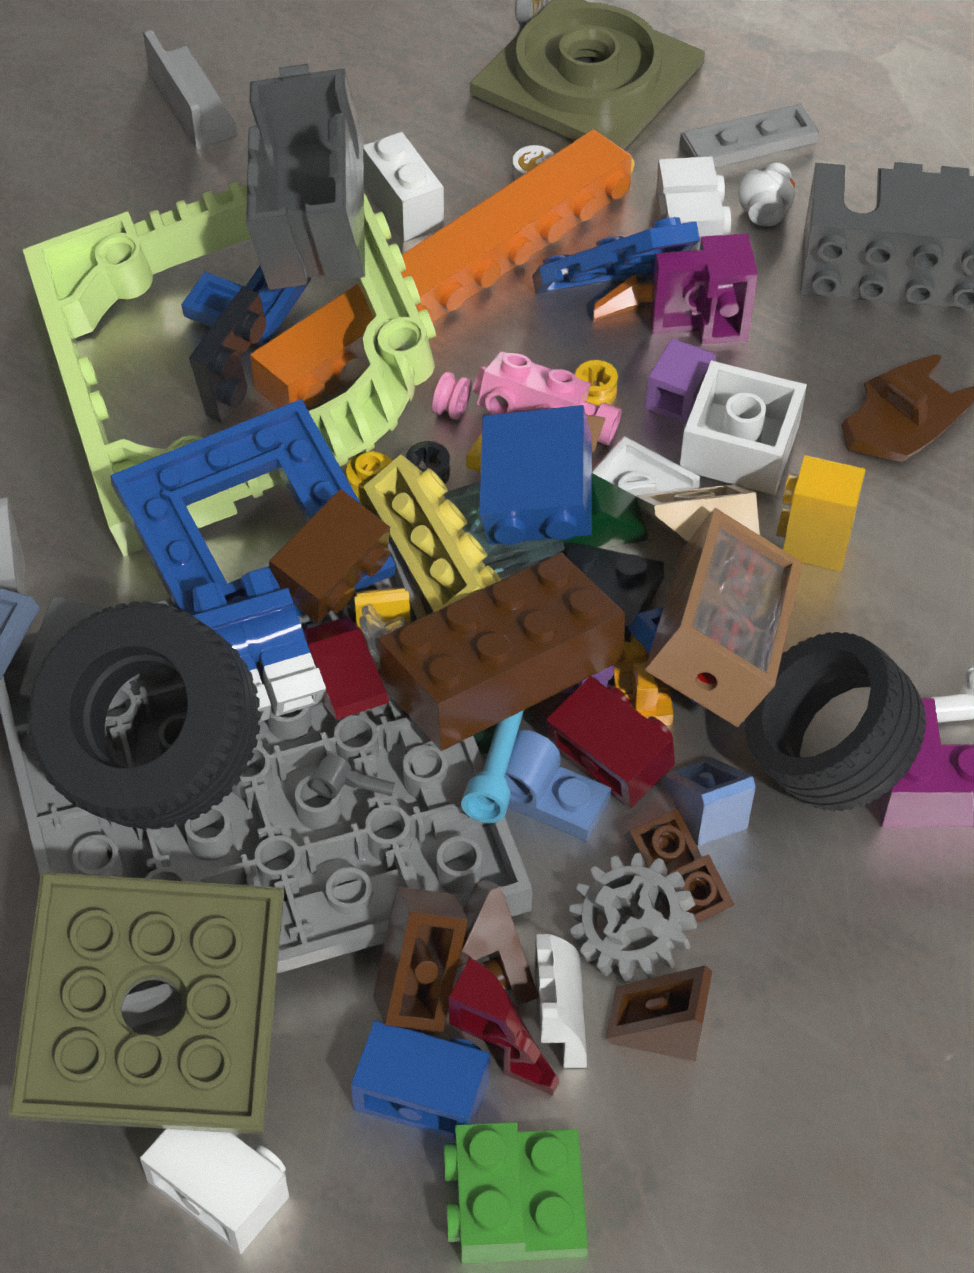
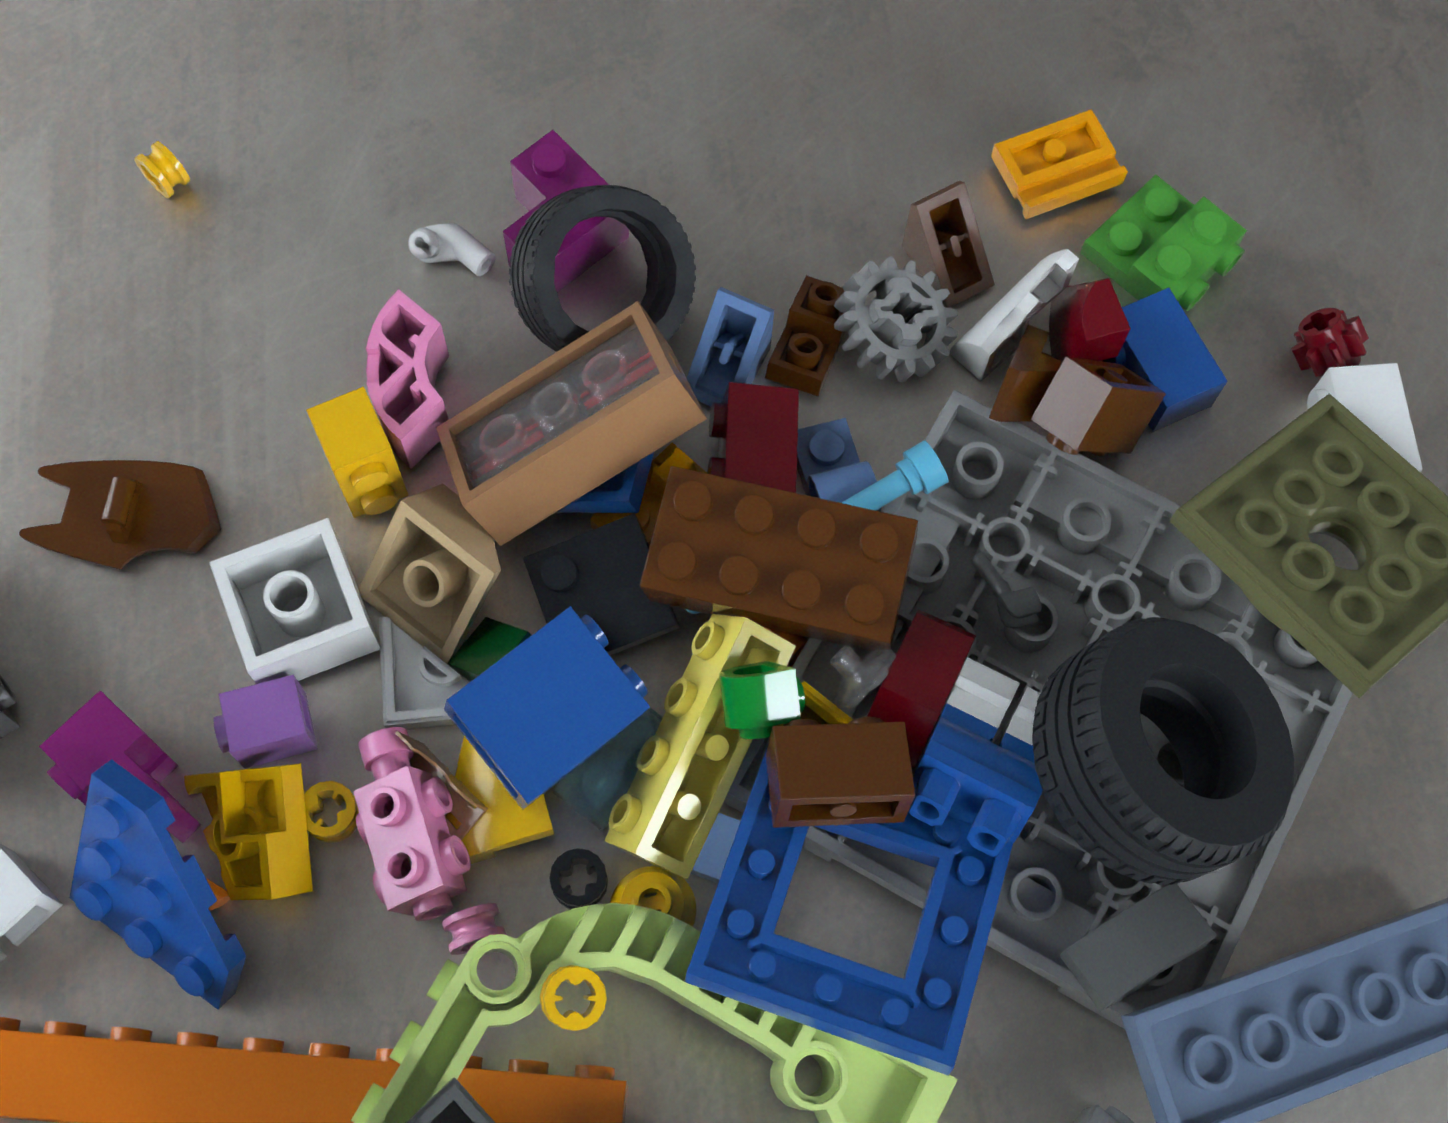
camera: 135 degrees left, 15 degrees up
none -> yellow slope [184,763,313,901]
none -> bright pink brick [366,289,449,469]
none -> yellow bush [540,965,607,1031]
none -> green plate [719,661,805,739]
none -> light orange plate [991,109,1128,219]
none -> dark red gear [1291,308,1369,377]

